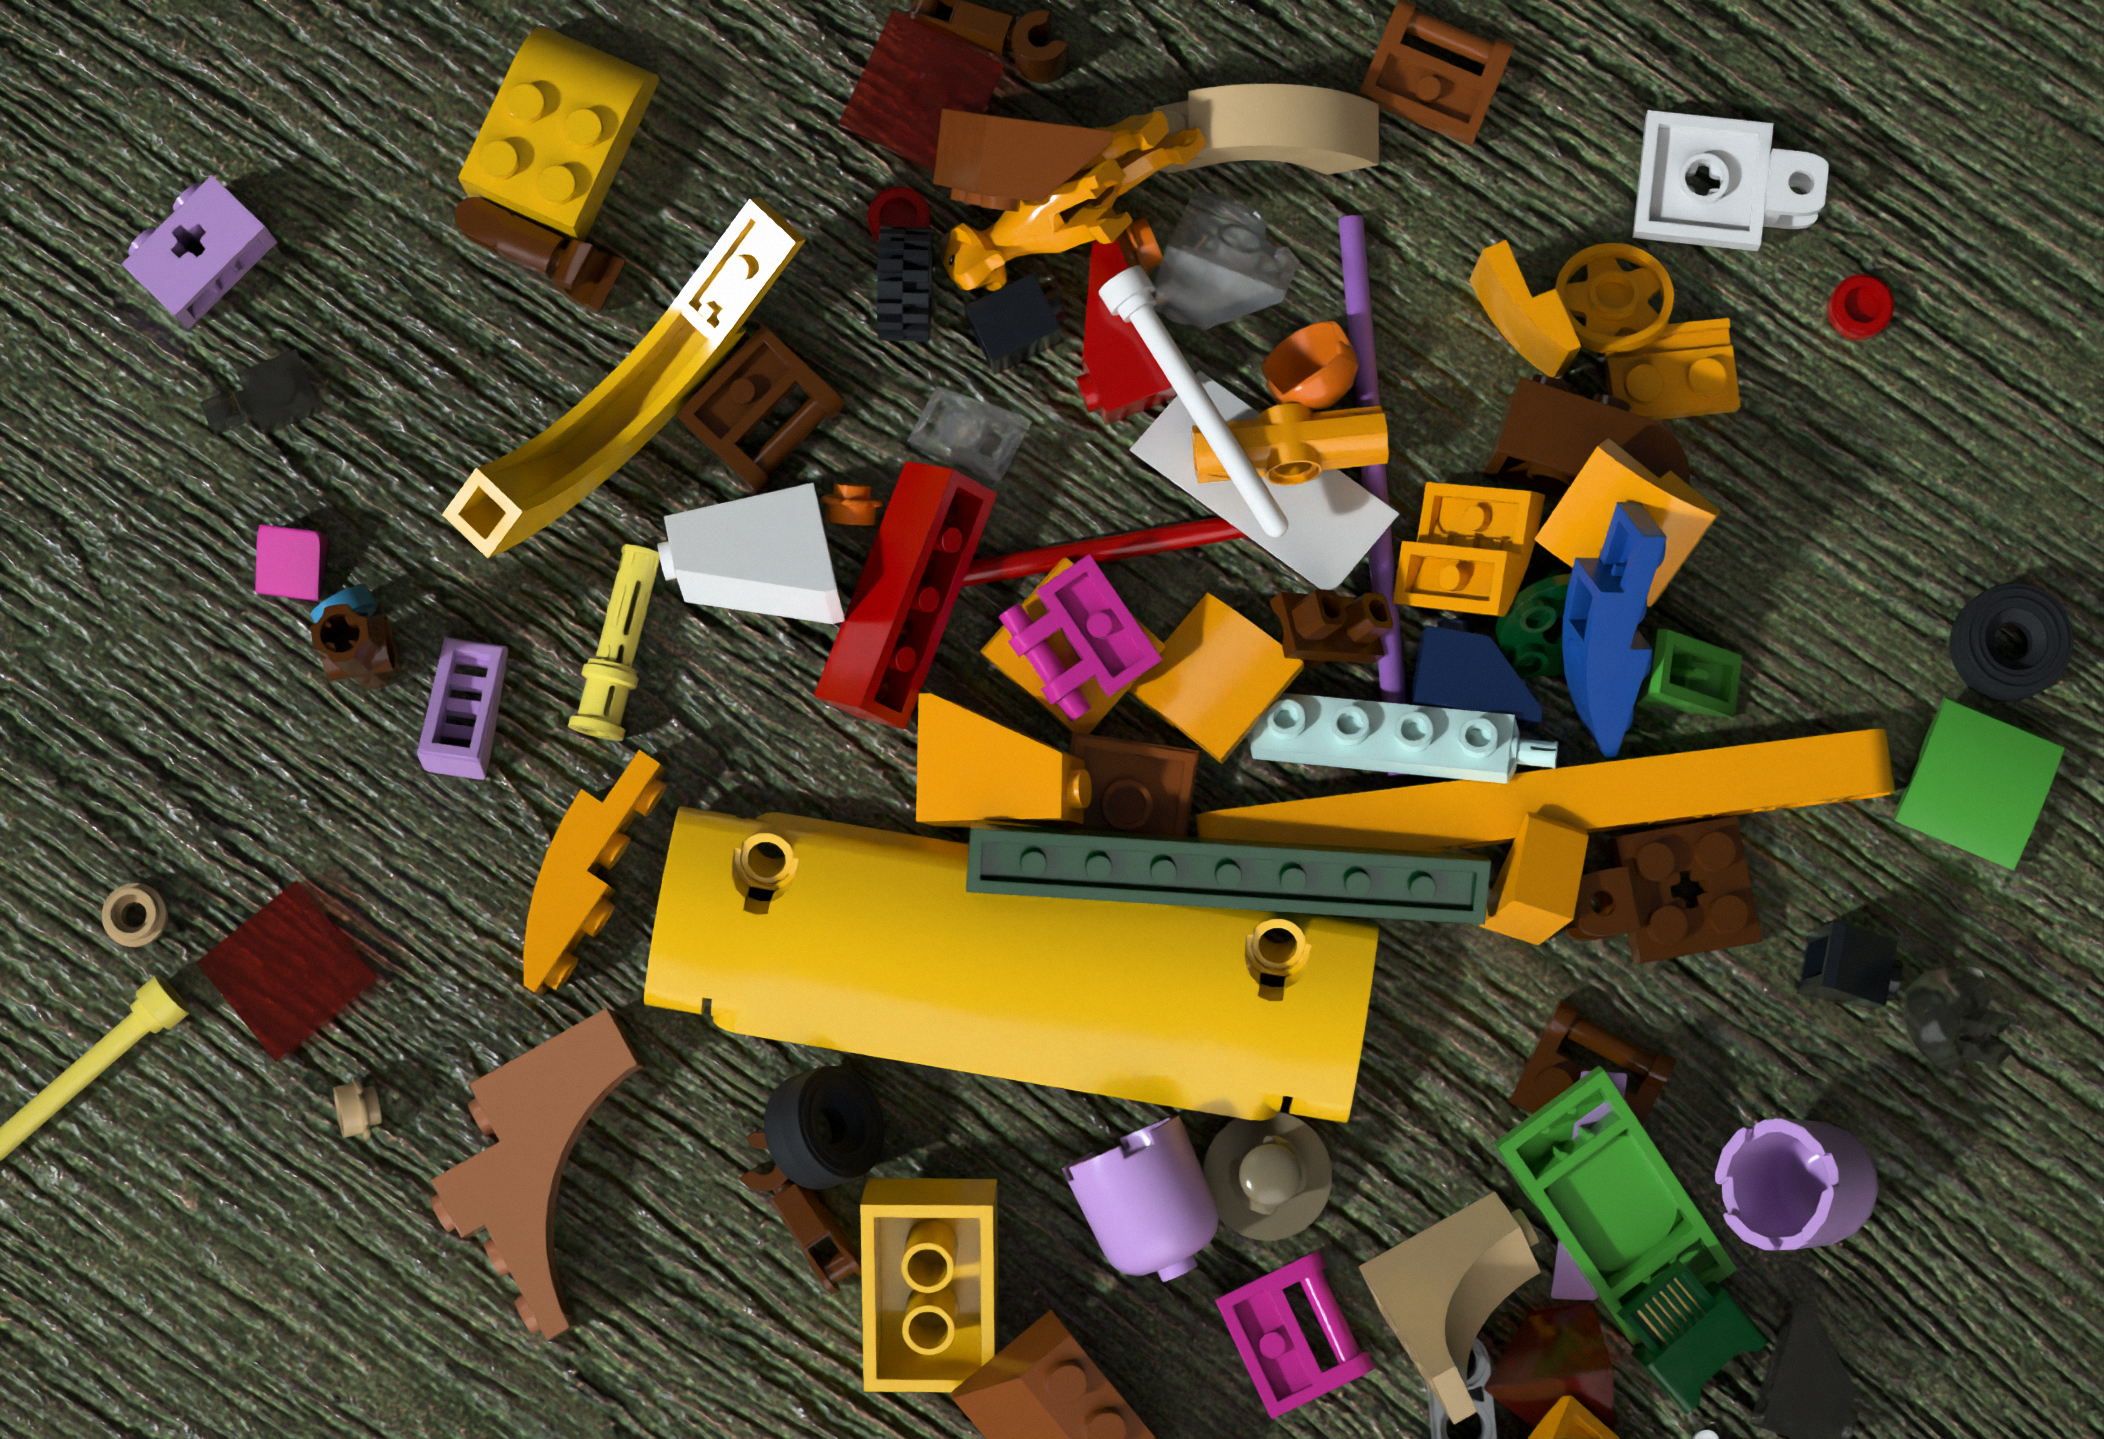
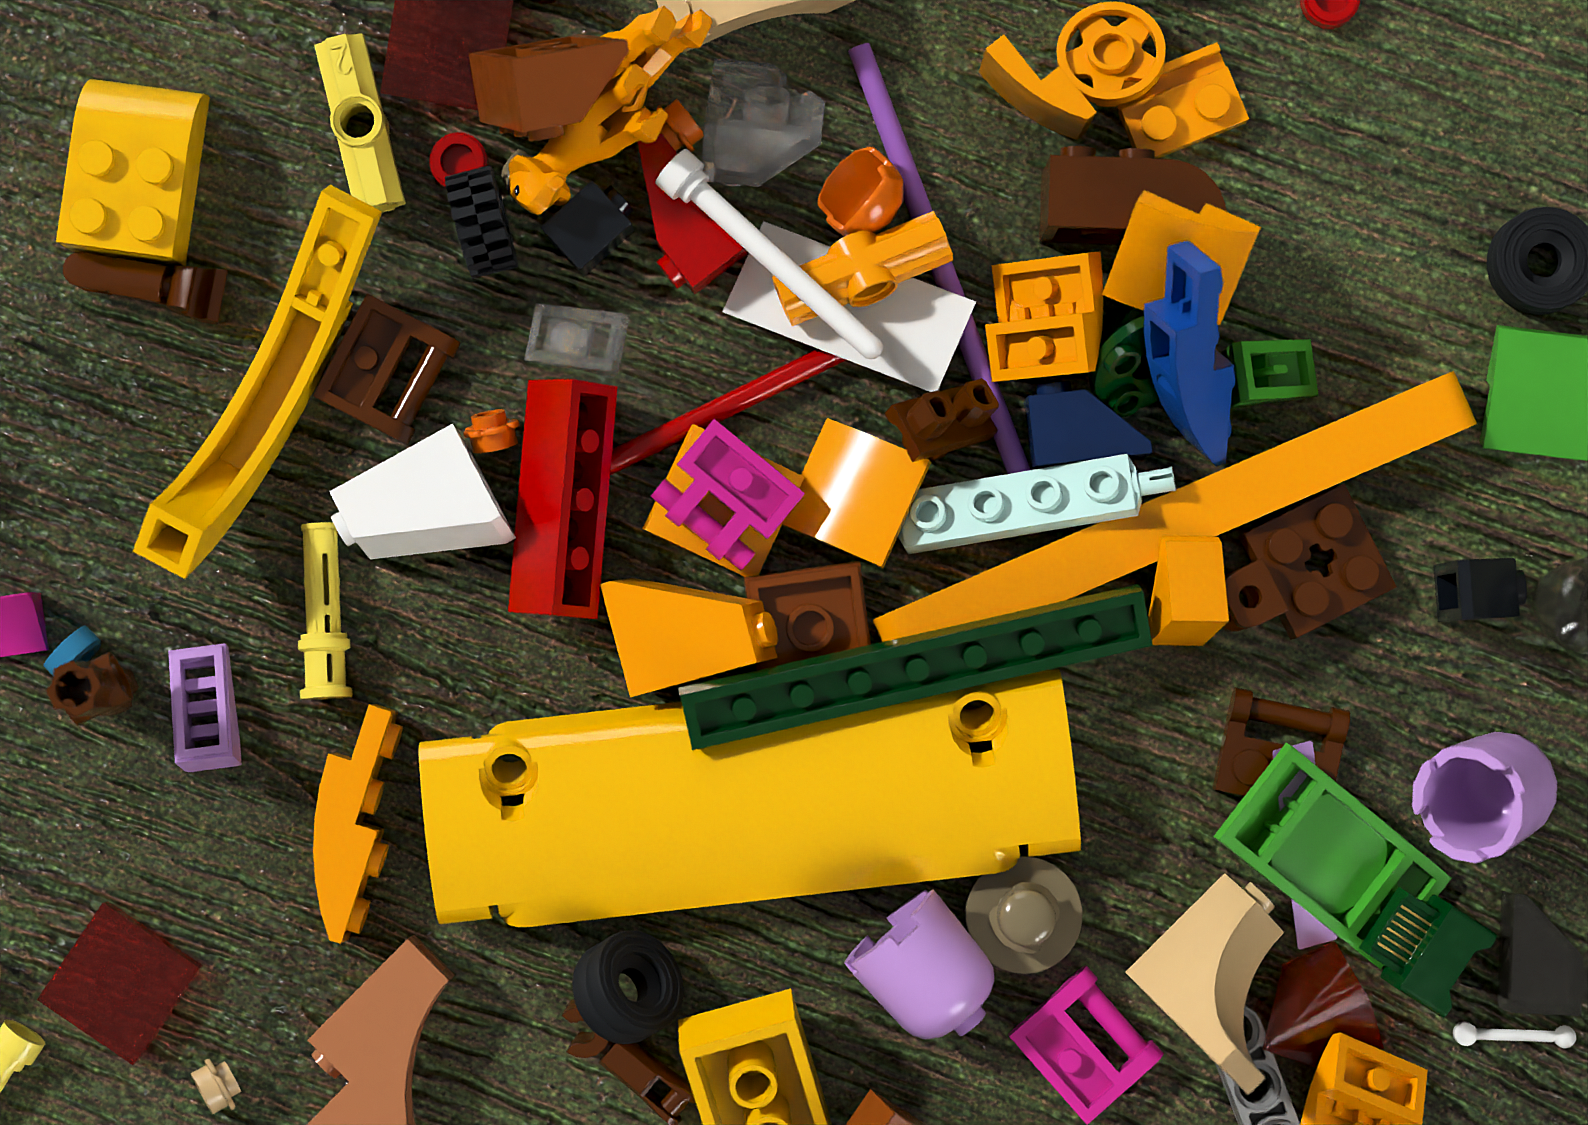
camera: 15 degrees left, 5 degrees up
none -> light yellow piece [314,33,406,213]

